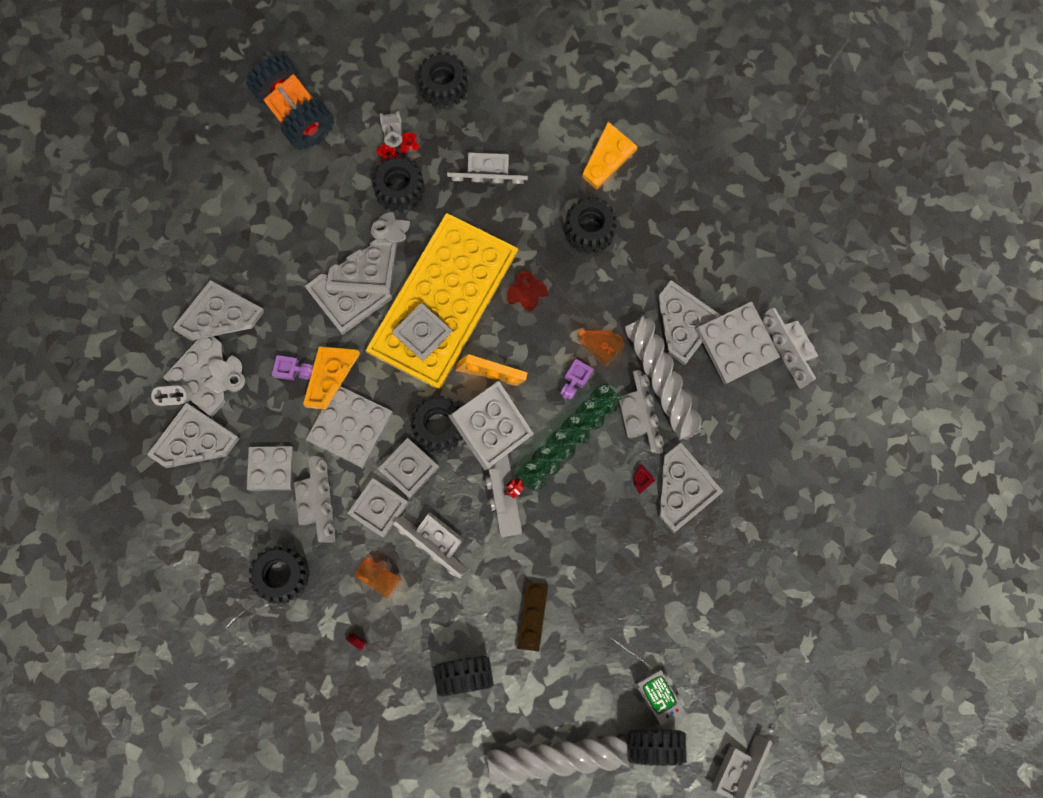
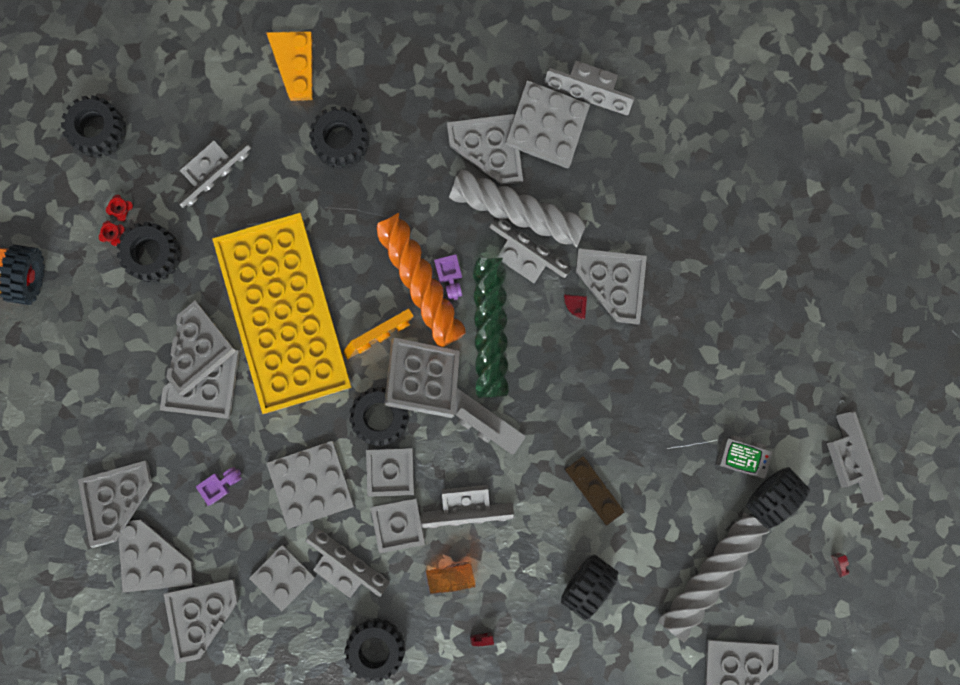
camera: 45 degrees left, 10 degrees up
light grey beam [151,384,192,406] -> none
light grey plate [204,355,245,393] -> none
light orange wing [303,347,360,410] -> none
light grey plate [371,212,410,242] -> none
light grey connector [379,111,402,147] -> none
light grey plate [392,303,452,362] -> none
red plate [504,478,525,499] -> none
clear red plate [507,272,548,312] -> none
clear orange slope [577,330,625,368] -> none
none -> orange piece [376,213,466,347]

